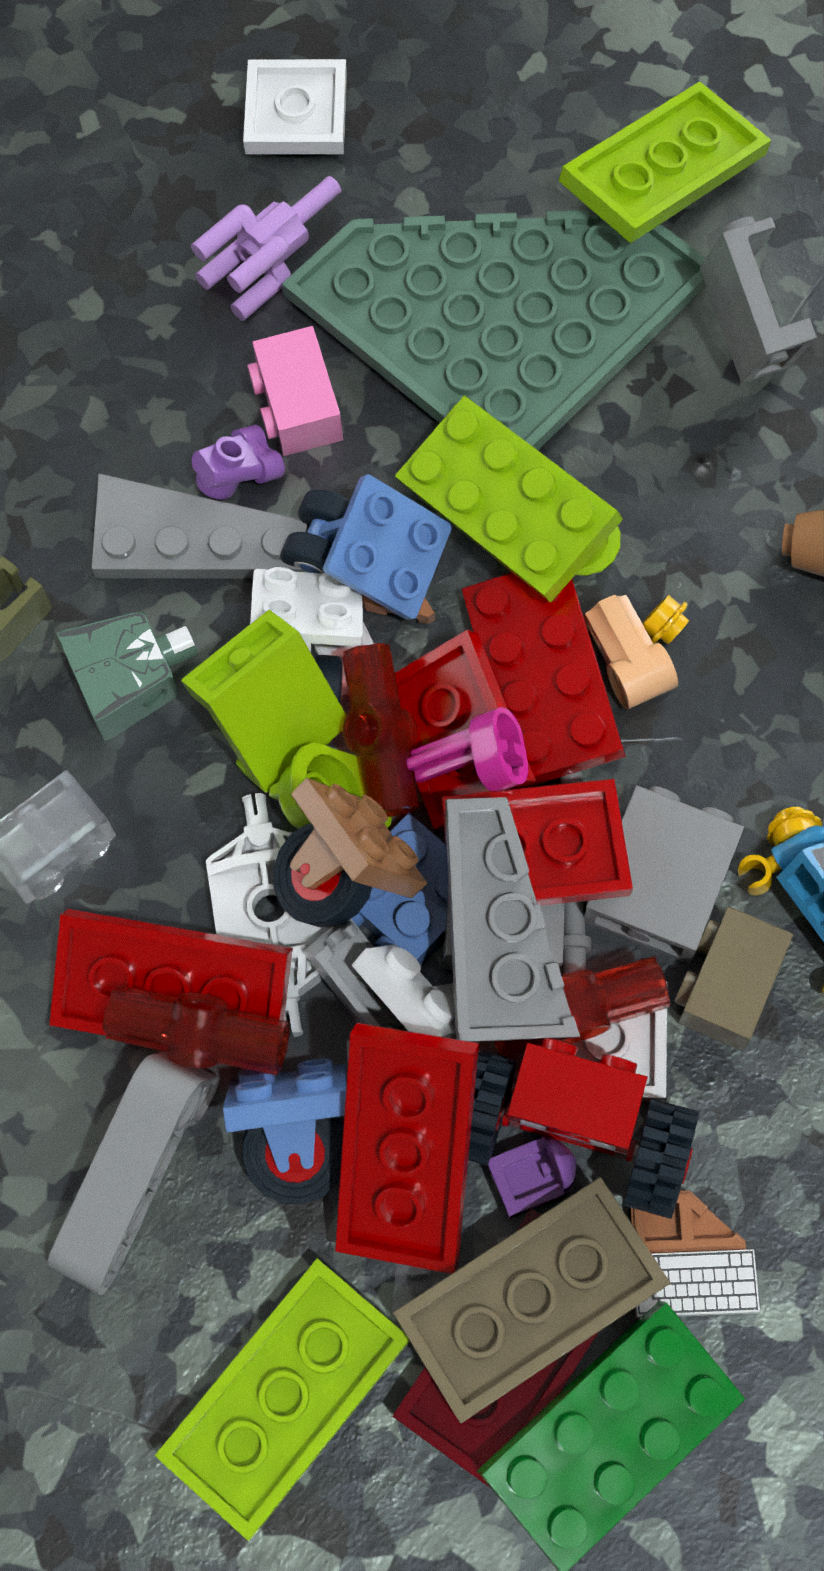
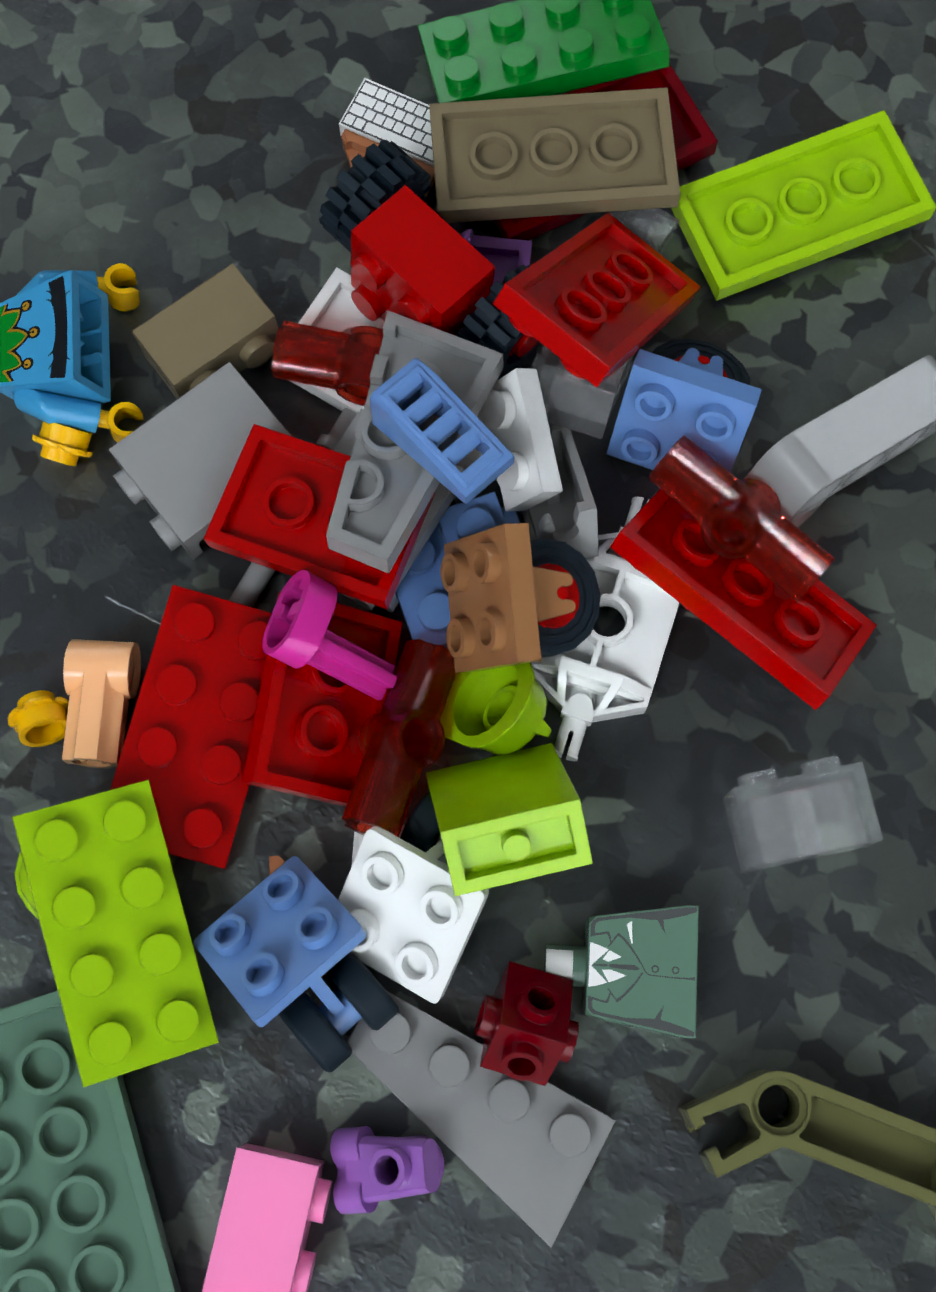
camera: 155 degrees left, 5 degrees up
none -> medium blue slope [370,358,514,504]
none -> dark red brick [474,961,579,1086]

